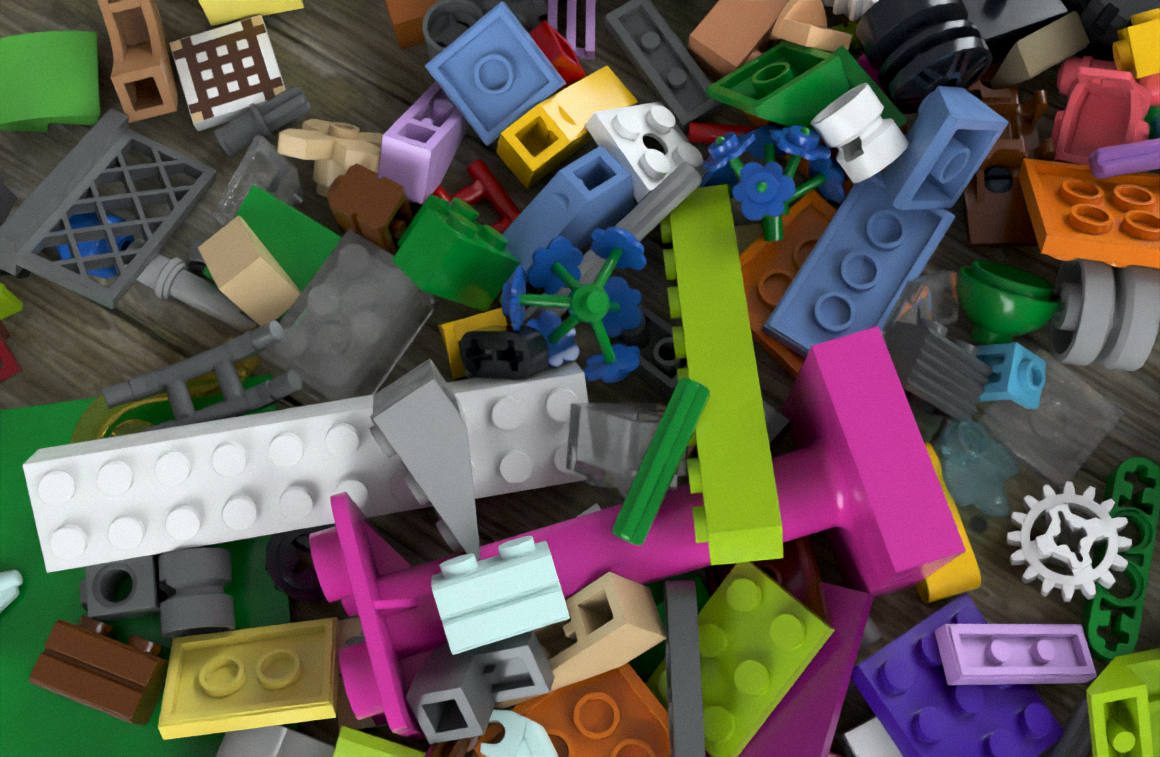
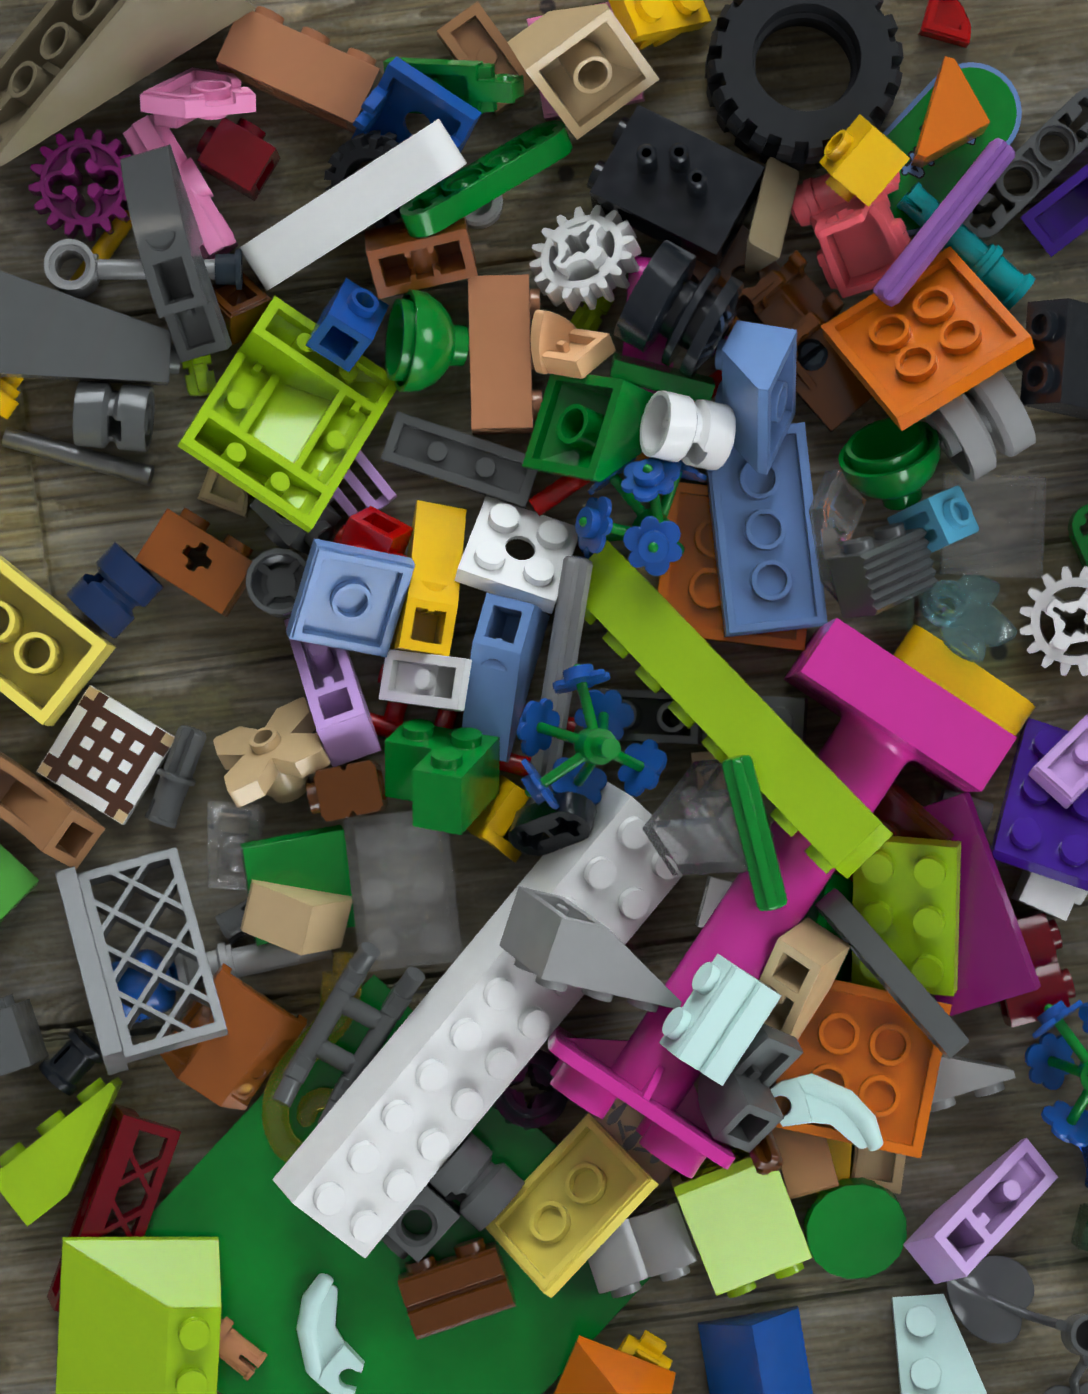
camera: 40 degrees left, 15 degrees up
none -> dark orange slope [160,963,308,1110]
none -> white slope [379,649,472,712]

